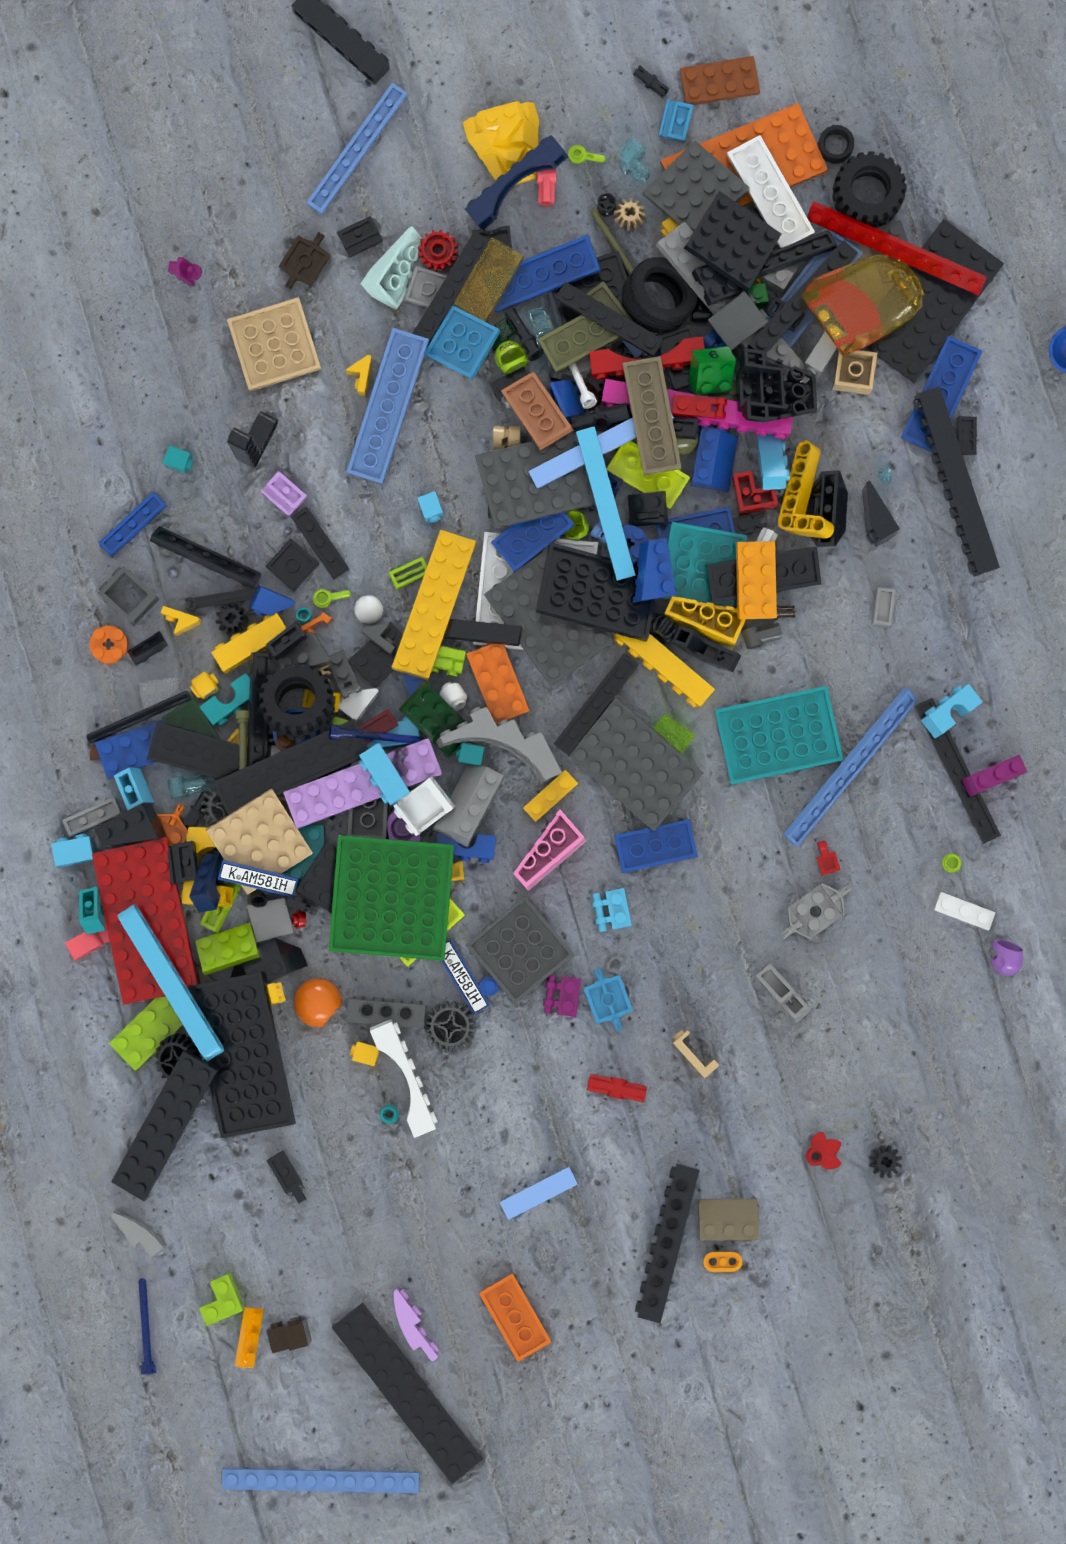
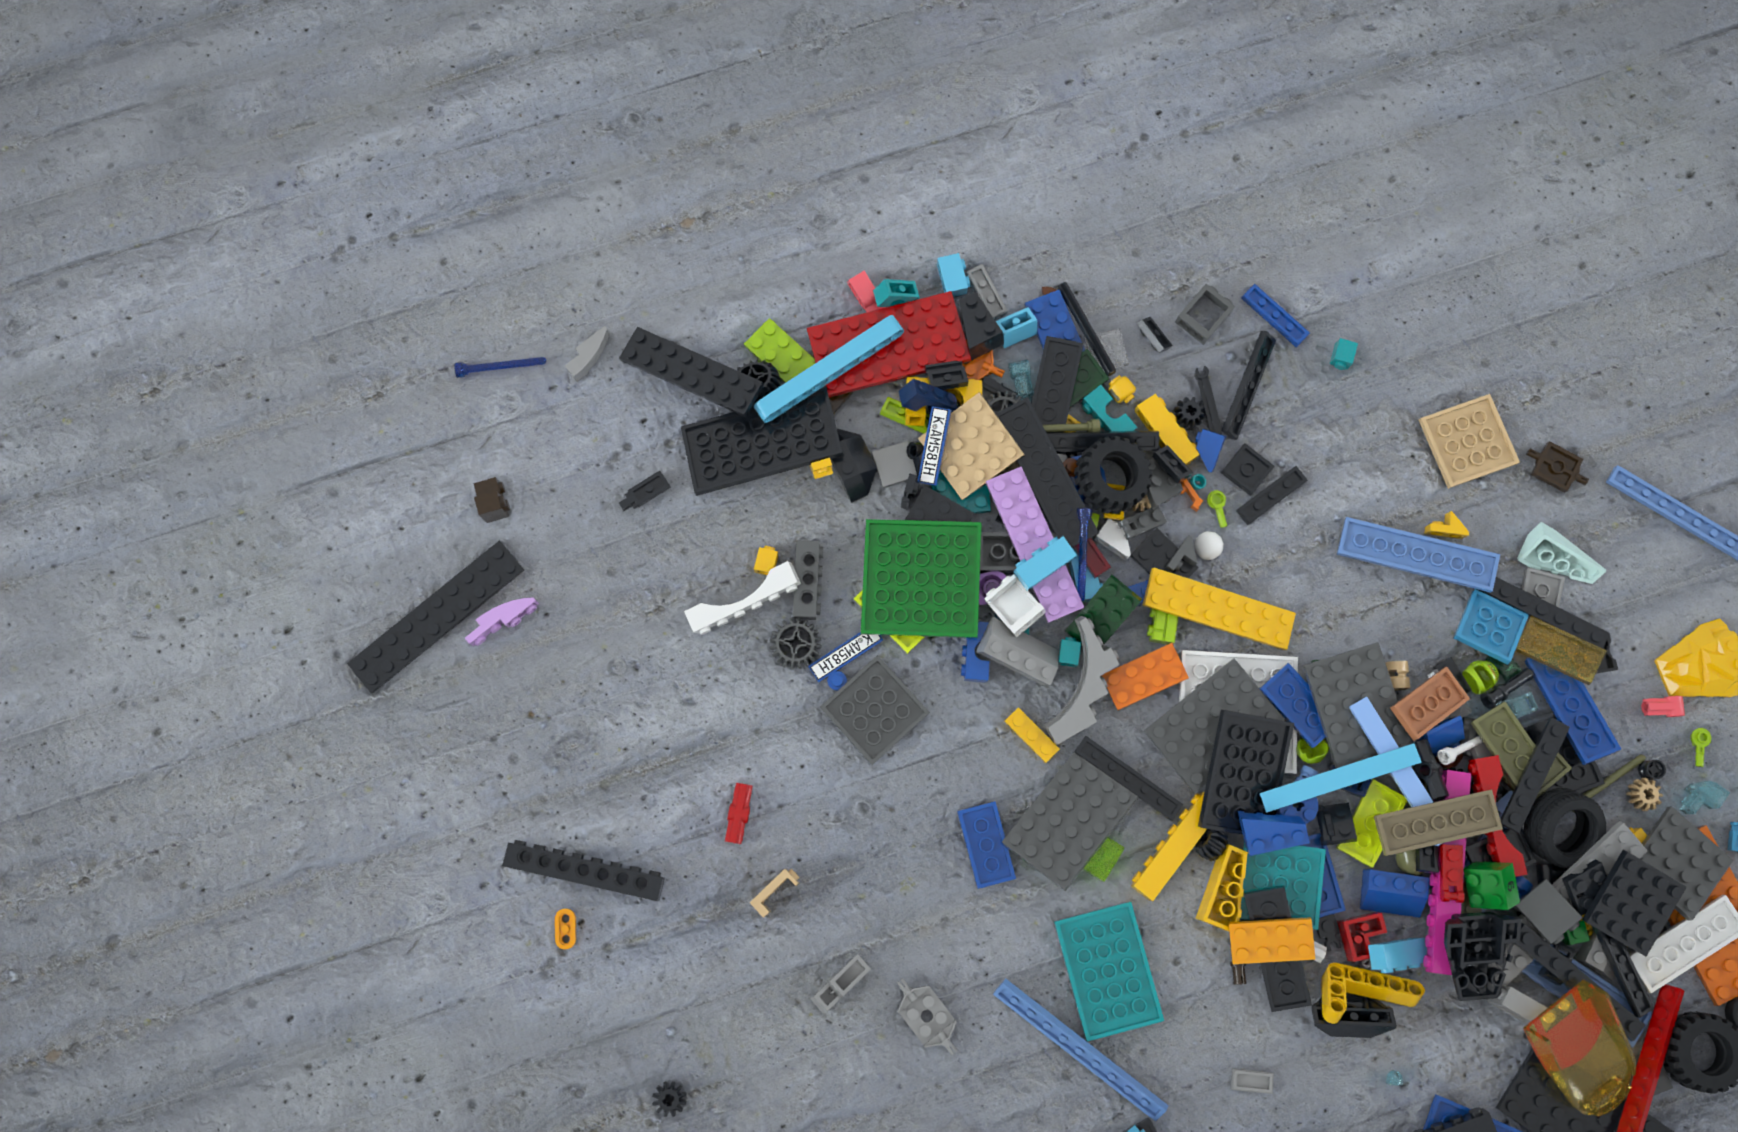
camera: 80 degrees right, 5 degrees down
orange plate [89,625,129,664] -> none
yellow slope [161,606,202,636] -> none
magenta hips [168,257,202,286] -> none
lime plate [195,922,260,975] -> none
lime brick [199,1272,245,1326] -> none
medium blue plate [222,1468,419,1493] -> none
black beam [227,411,278,468] -> none
light orange plate [235,1307,264,1368] -> none
lavender plate [260,471,307,517] -> none
red plate [292,910,306,929] -> none
orange cylinder [293,978,343,1028] -> none
black plate [337,216,383,258] -> none
teal plate [380,1105,399,1124] -> none
lime tile [388,556,427,590] -> none
clear purple arm [392,747,409,777] -> none
medium azure brick [417,491,444,523] -> none
red gear [418,229,459,272] -> none
white head [439,682,467,711] -> none
black tile [444,619,523,646] -> none
yellow tile [451,861,464,881] -> none
dark blue arch [465,135,569,230] -> none
orange plate [479,1273,552,1362] -> none
light blue tile [500,1167,578,1220] -> none
bright pink wedge [513,810,586,891] -> none
magenta plate [543,975,581,1017] -> none
dark azure plate [584,967,633,1032] -> none
medium azure plate [592,888,632,932] -> none
black arch [671,625,741,673] -> none
dark tan slope [698,1199,759,1241] -> none
dark grey piece [742,622,783,649] -> none
red plate [806,1132,841,1170] -> none
red plate [816,841,841,876] -> none
tan brick [832,348,877,395] -> none
black slope [862,480,900,547] -> none

